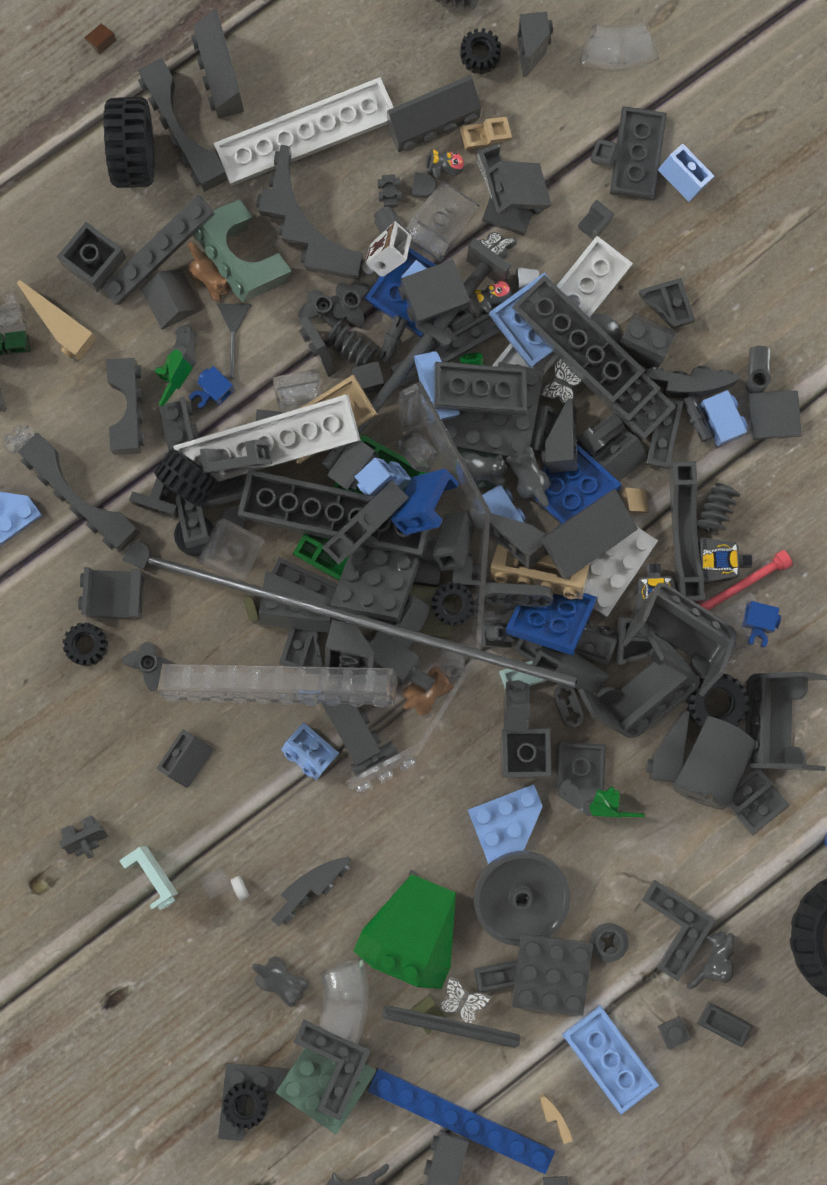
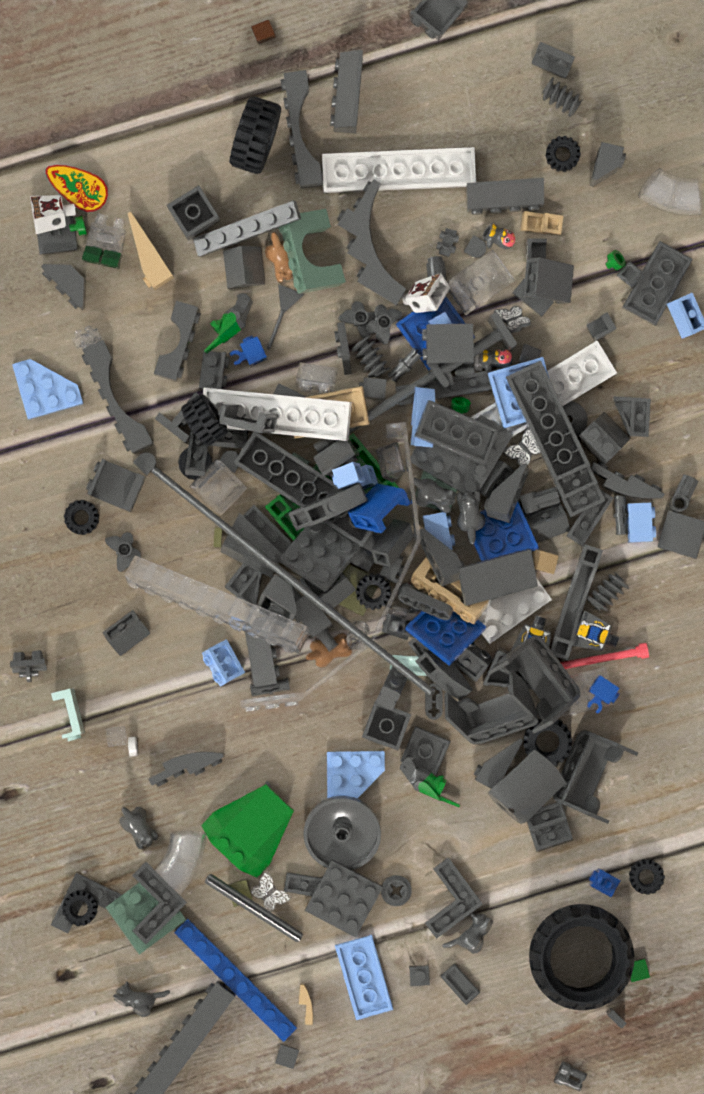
camera: 25 degrees right, 5 degrees up
none -> green tile [605,250,626,270]

